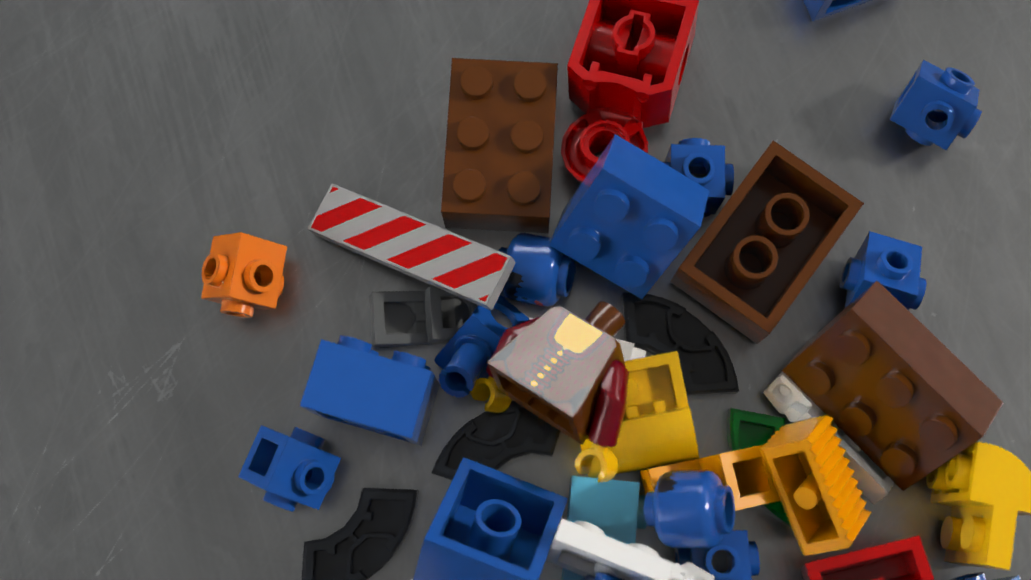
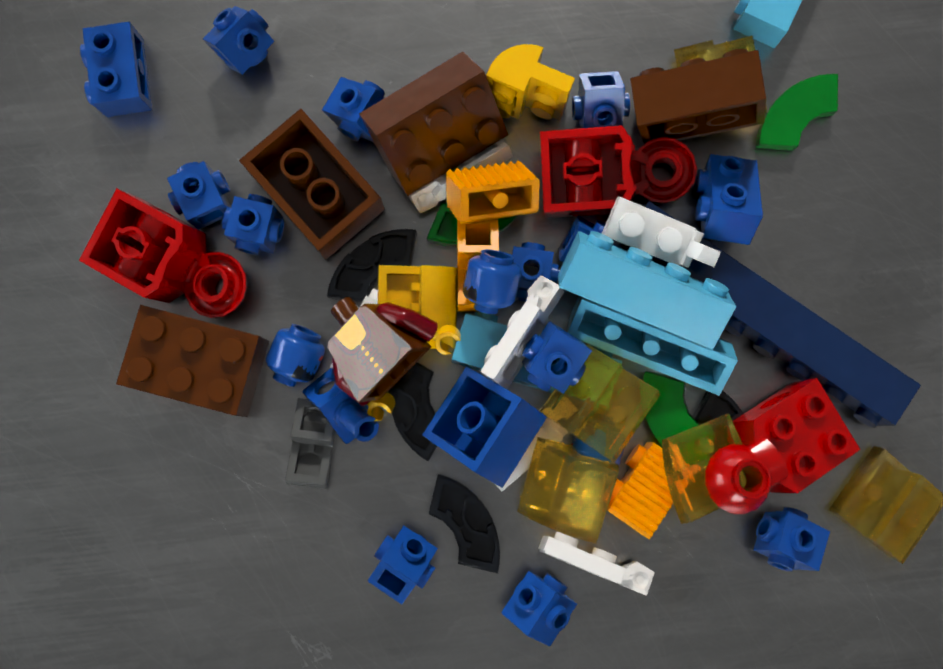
camera: 85 degrees left, 5 degrees up
orange brick [201,232,287,318] -> none
blue brick [300,335,440,446] -> none
tile [308,184,516,311] -> none
blue brick [549,134,710,299] -> none
none -> blue brick [167,161,231,229]

